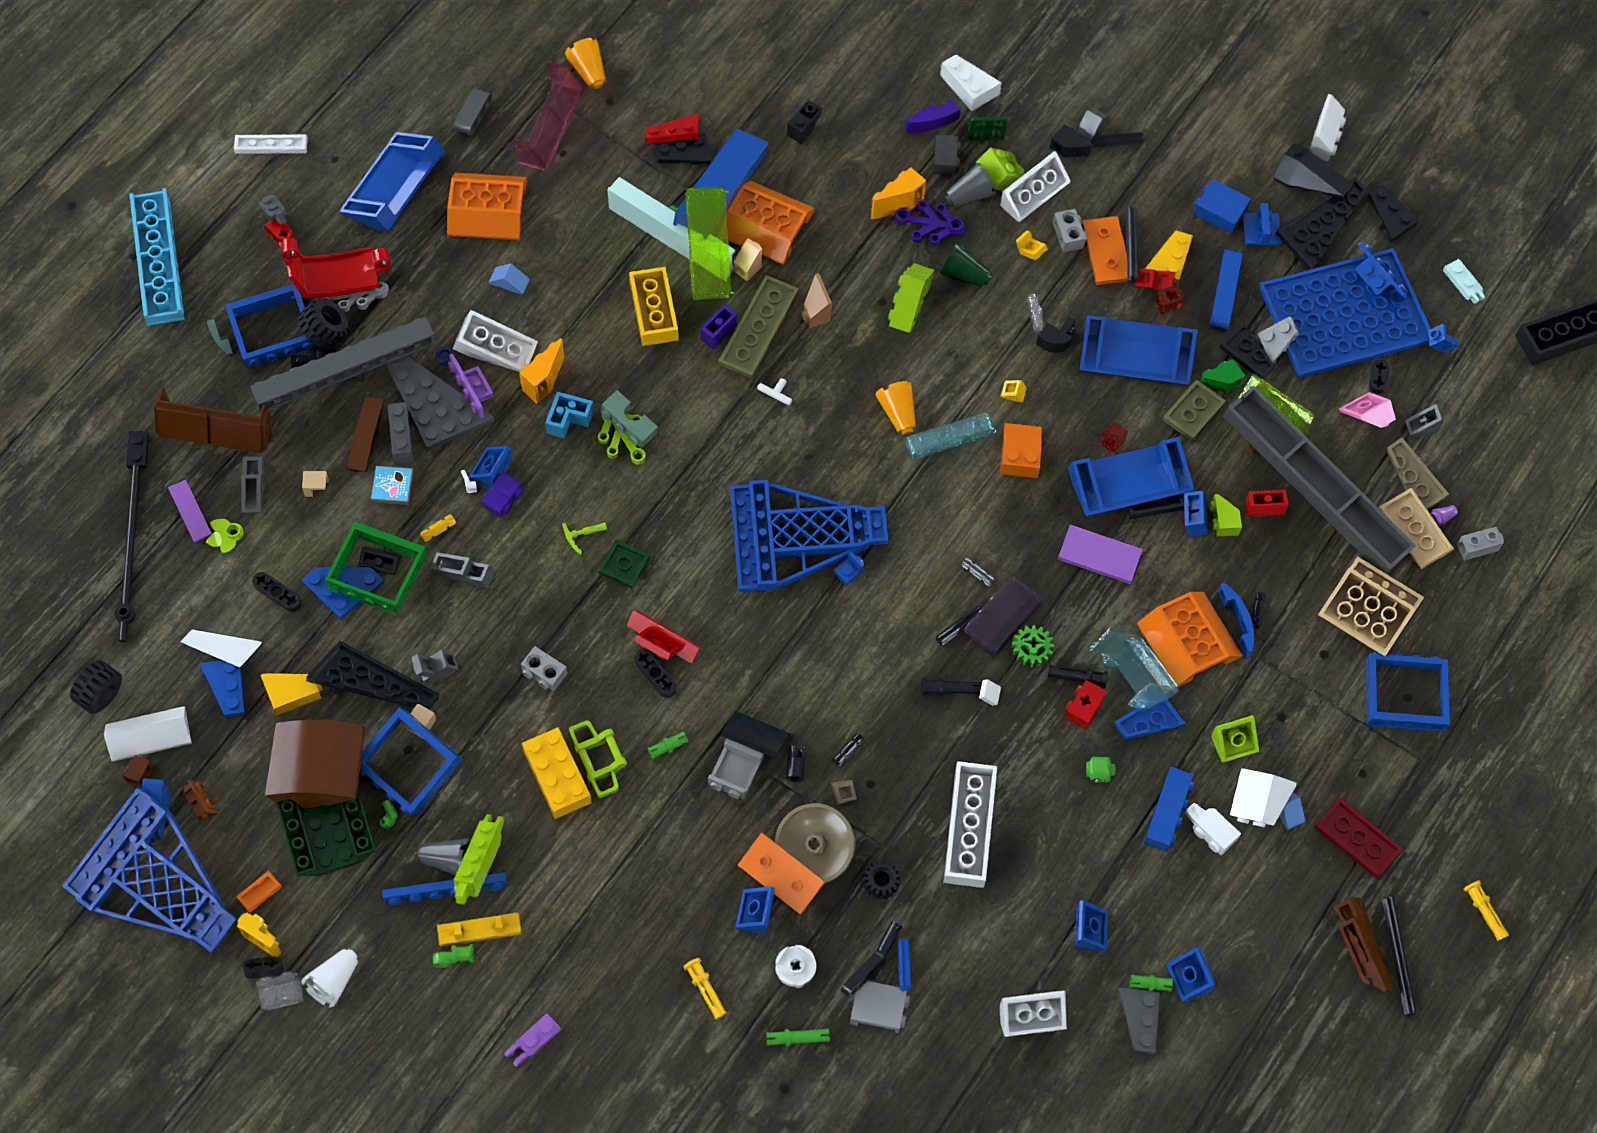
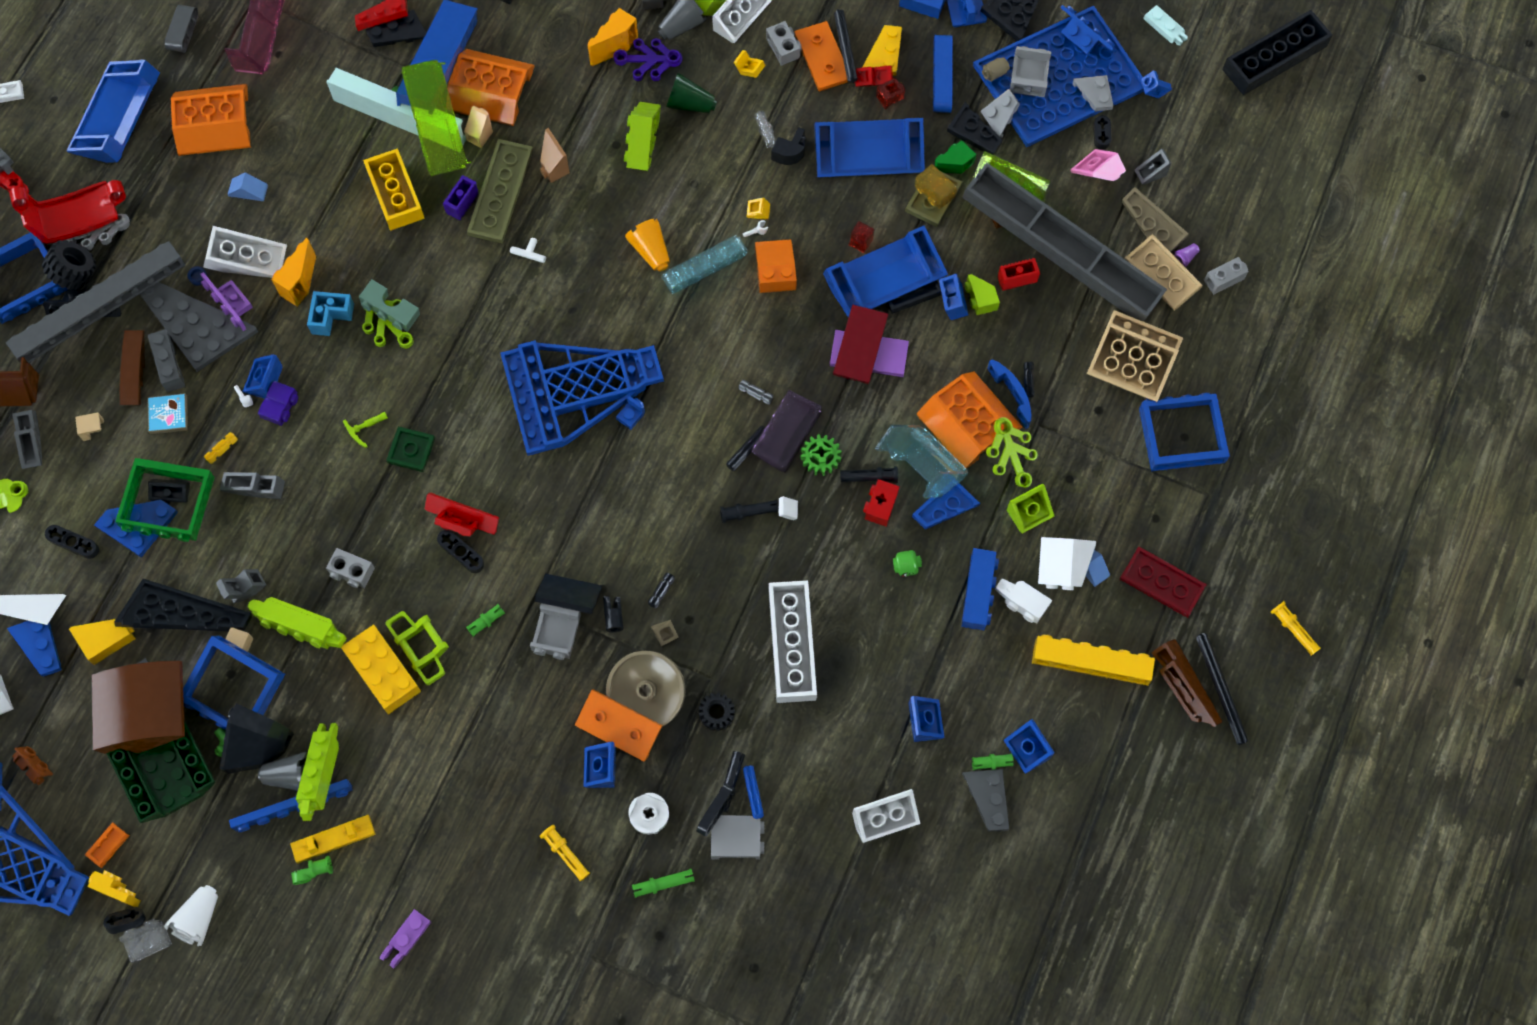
camera: 10 degrees left, 5 degrees up
none -> black brick [220,704,294,774]
none -> lime hinge [248,597,347,649]
none -> white hand [742,220,768,238]
none -> dark red tile [833,304,888,384]
none -> clear yellow brick [915,164,957,209]
none -> dark tan brick [982,57,1010,81]
none -> lime plant [986,417,1038,488]
none -> light grey panel [1010,46,1051,97]
none -> yellow brick [1032,635,1155,686]
none -> light grey wing [1072,75,1114,111]

